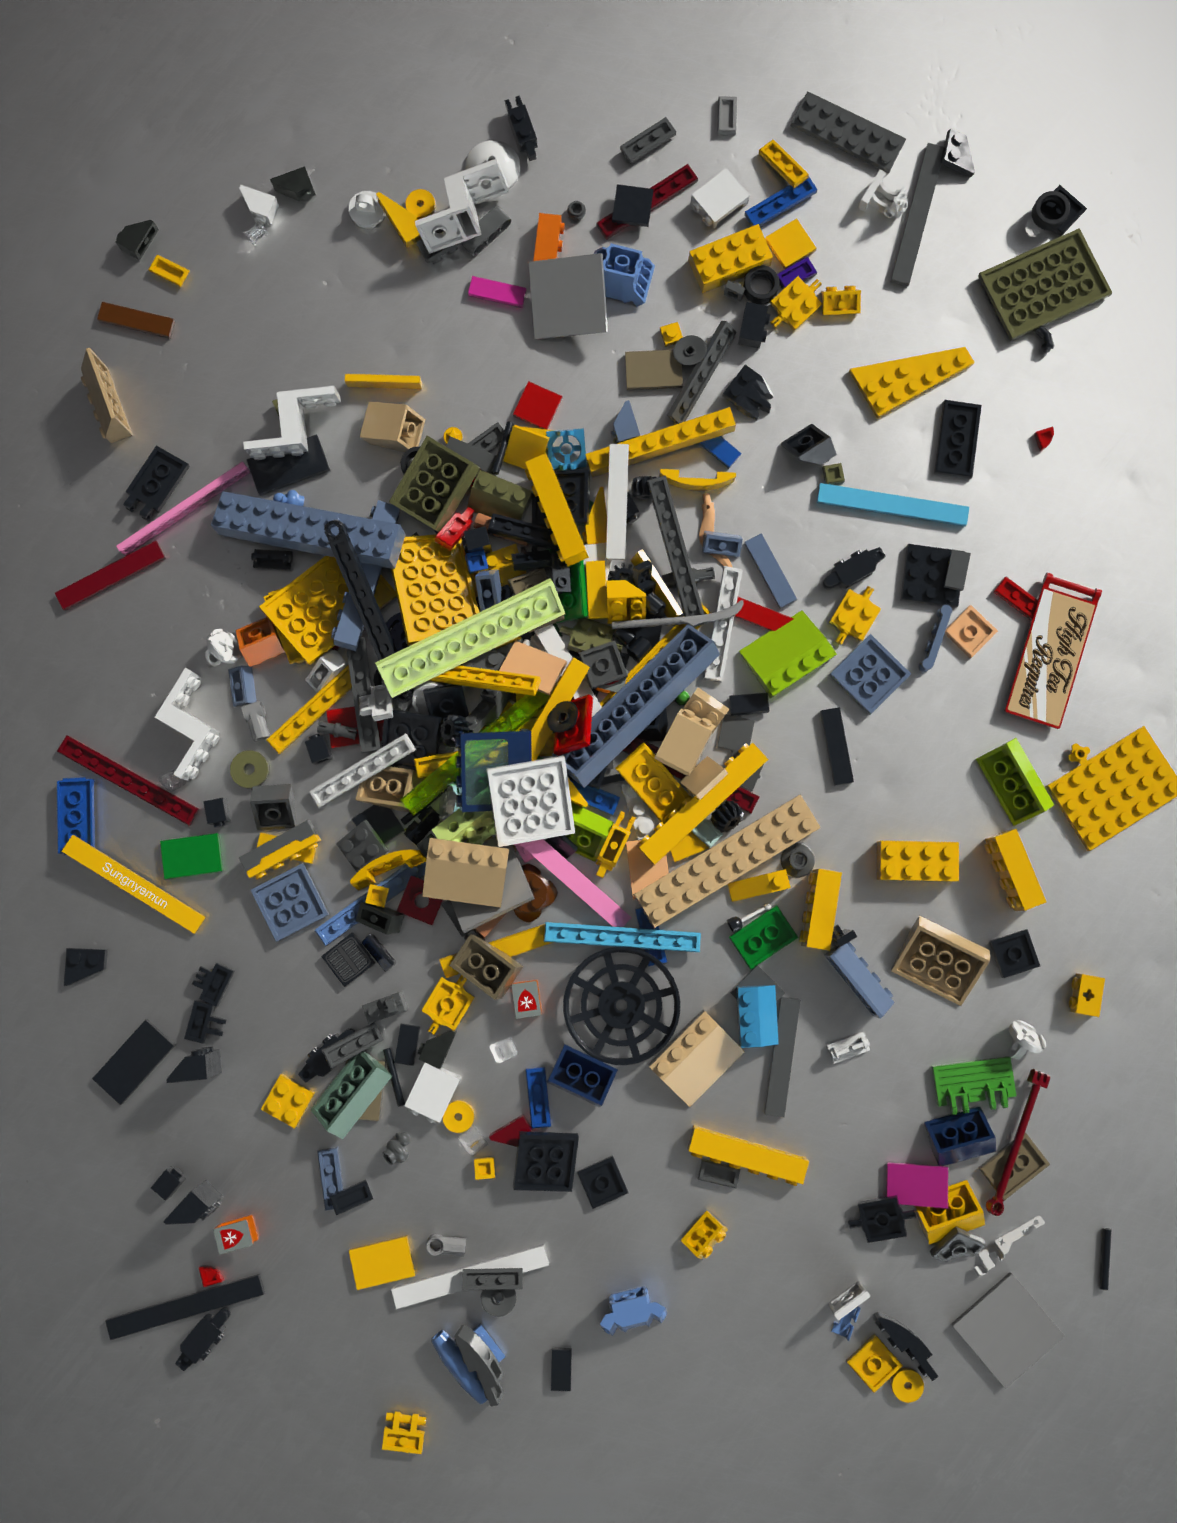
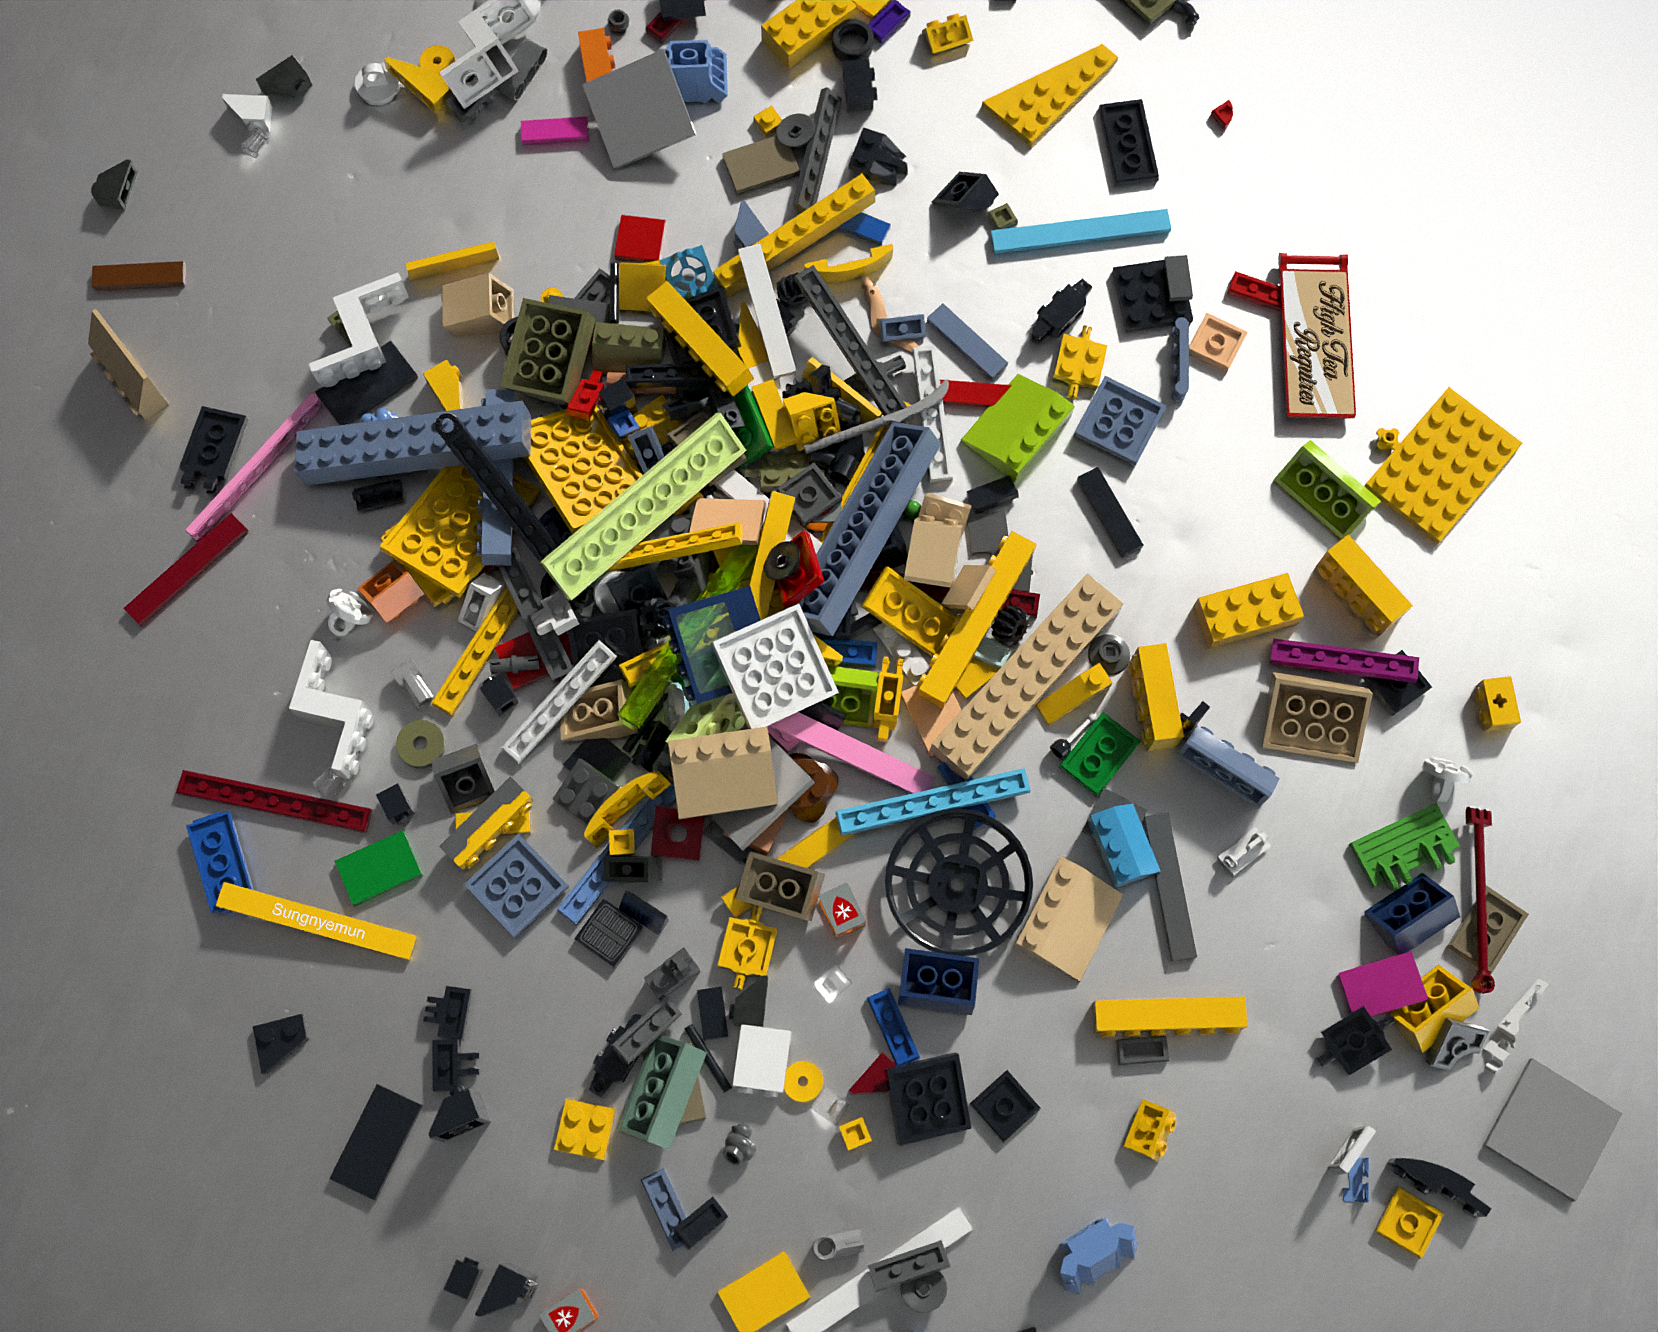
camera: 20 degrees left, 10 degrees down
yellow tile [148,255,190,287] -> none
sand blue slope [228,665,257,707] -> none
dark grey plate [724,280,745,302] -> none
yellow plate [770,276,822,330] -> none
yellow piece [891,1367,924,1403] -> none
black piece [1100,1228,1112,1290] -> none
none -> yellow slope [423,360,463,411]
none -> magenta plate [1270,638,1420,683]

